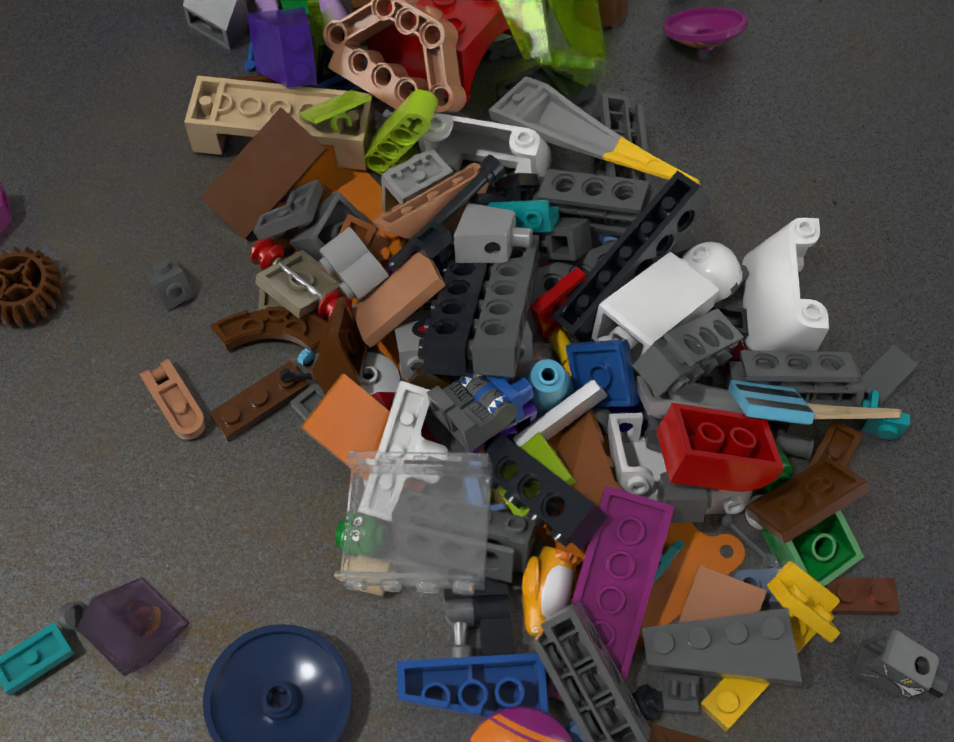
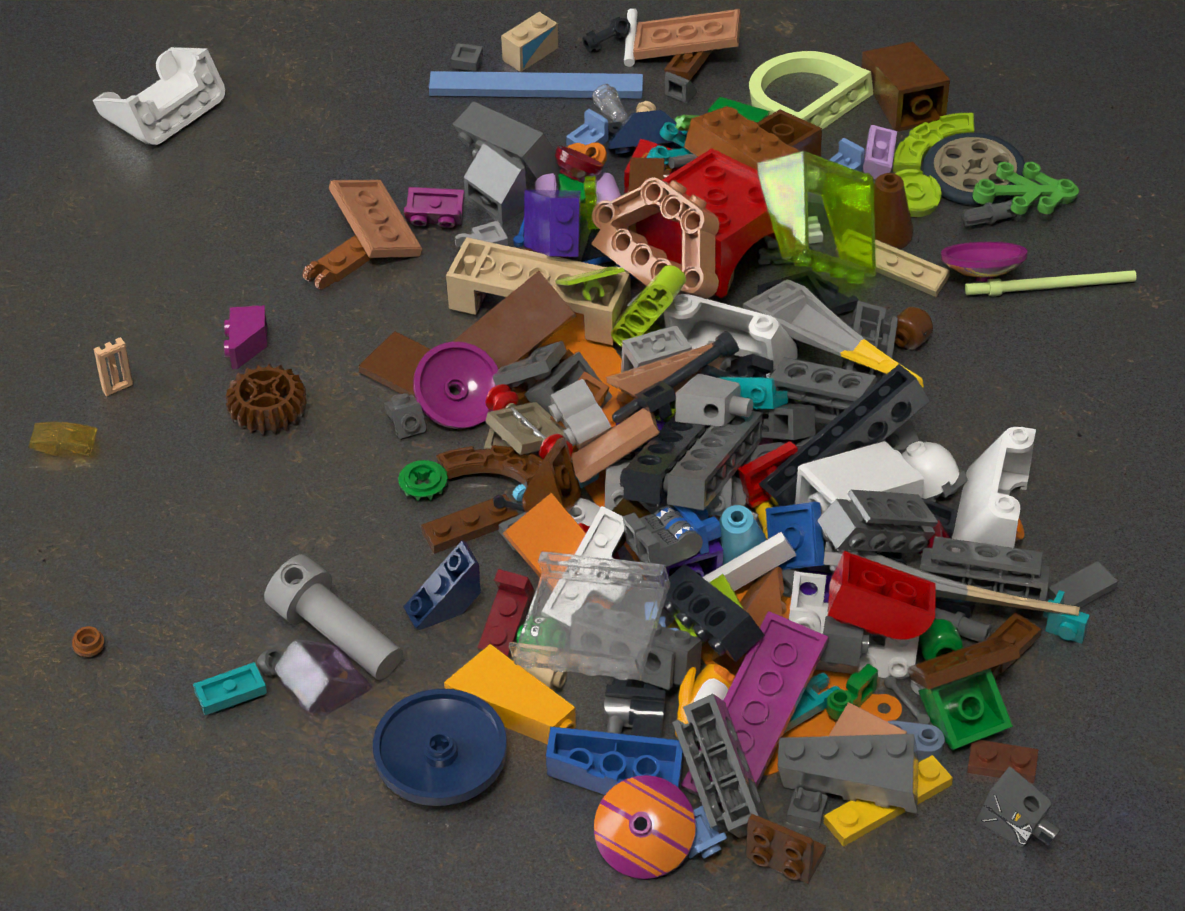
camera: 15 degrees right, 15 degrees down
nougat plate [139,359,206,440] -> none
black plate [632,684,663,721] -> none
medium azure tile [728,380,815,425] -> none
yellow bracket [766,561,841,643] -> none
none -> light grey piece [264,554,403,680]
none -> dark orange hinge [302,235,372,290]
none -> nougat tile [329,180,422,258]
none -> reddish brown tile [359,331,450,398]
none -> green gear [398,460,447,501]
none -> dark blue slope [403,541,481,630]
none -> magenta bracket [404,187,465,228]
none -> magenta dish [413,342,499,429]
none -> light orange slope [444,644,576,745]
none -> light grey plate [455,221,508,248]
none -> dark red bracket [477,569,538,658]
none -> green plate [826,664,878,721]
none -> tan tile [835,229,950,297]
none -> reddish brown head [894,307,933,350]
none -> yellowish green bar [965,270,1136,296]

